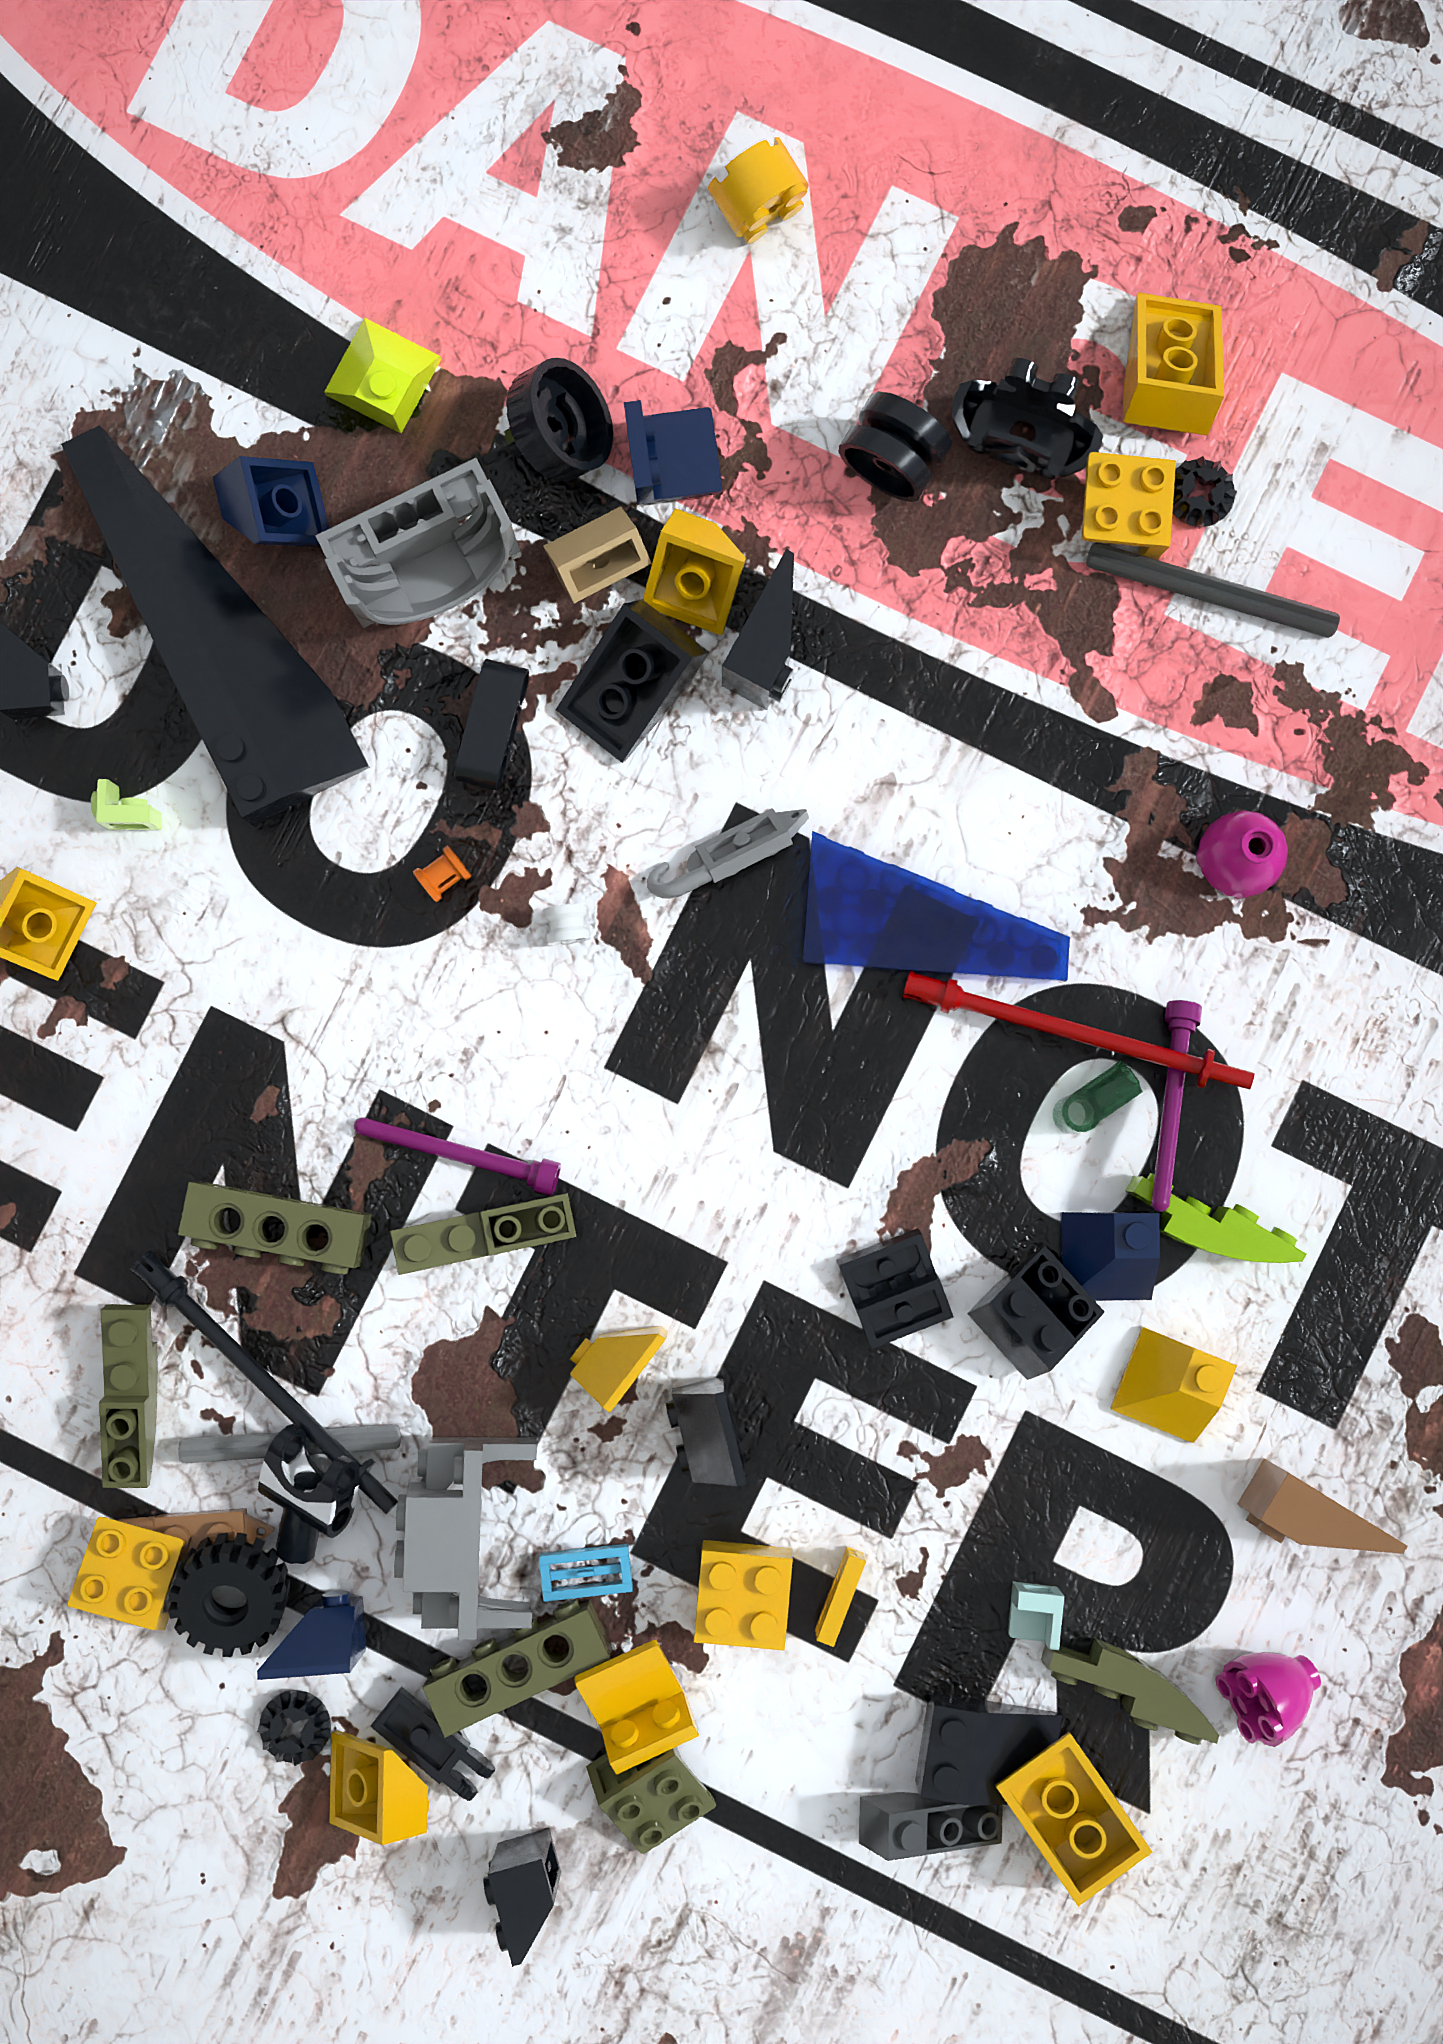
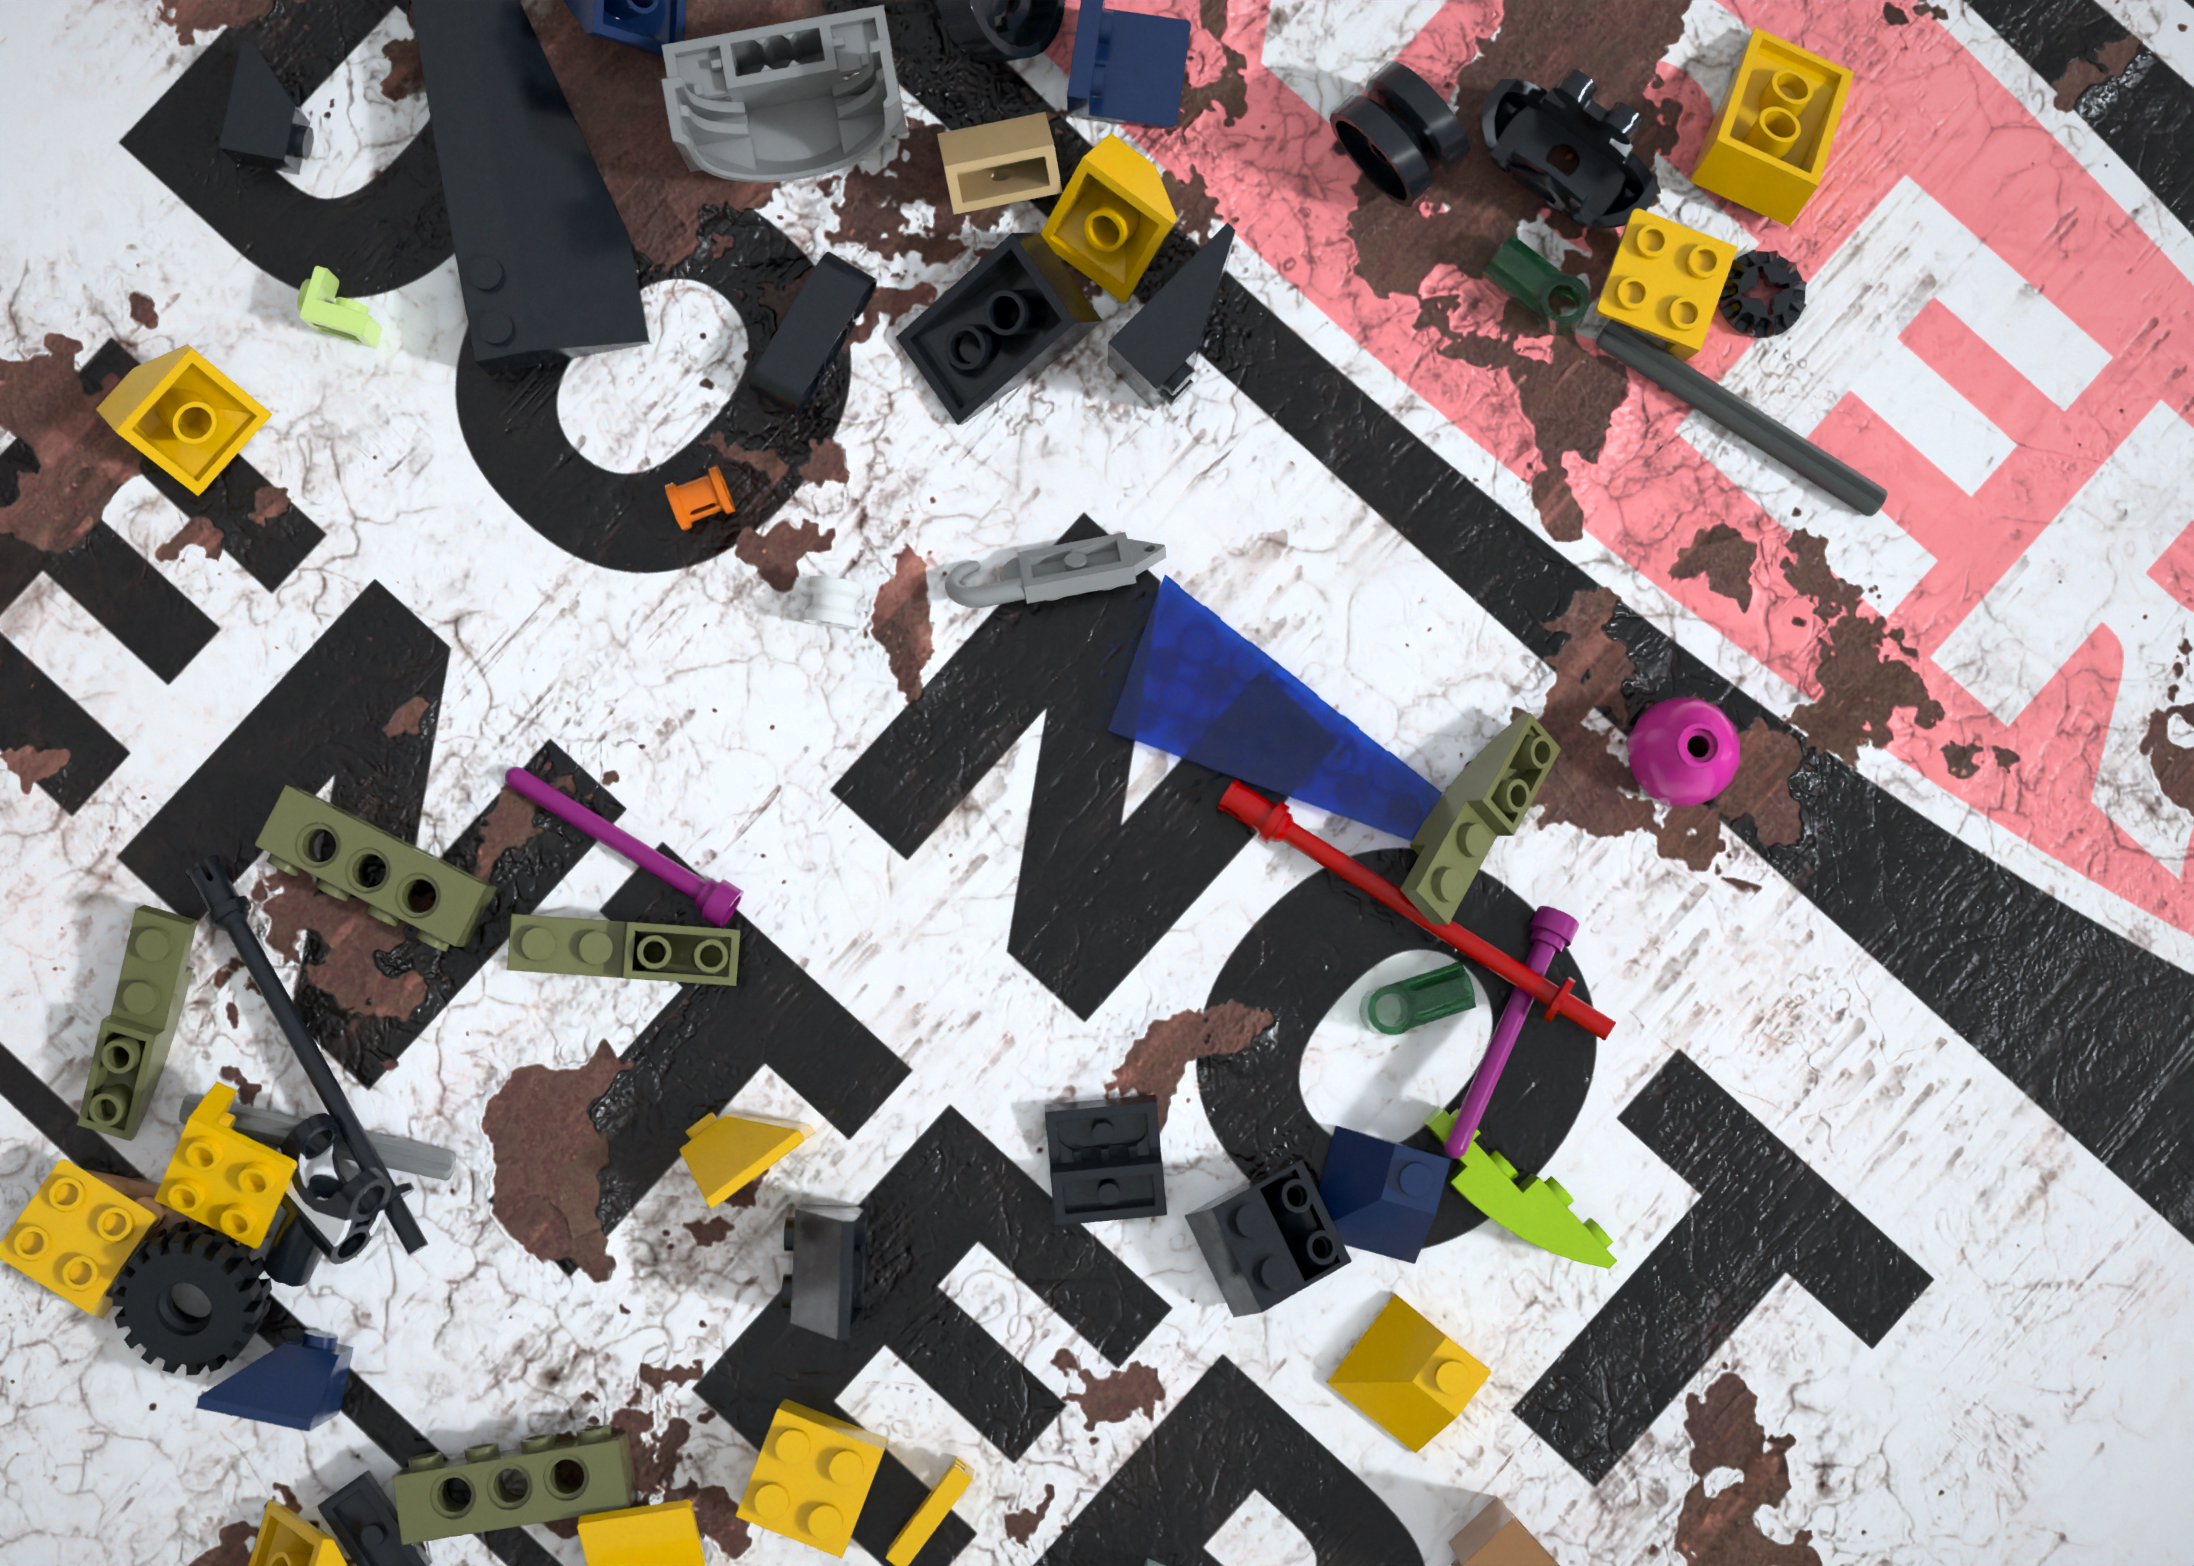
camera: 15 degrees right, 0 degrees up
black gear [257,1690,331,1766] -> none
light grey piece [394,1437,537,1640] -> none
medium azure tile [539,1543,633,1602] -> none
none -> yellow bracket [154,1081,297,1249]
none -> olive slope [1400,713,1561,925]
none -> clear green piece [1482,235,1590,336]

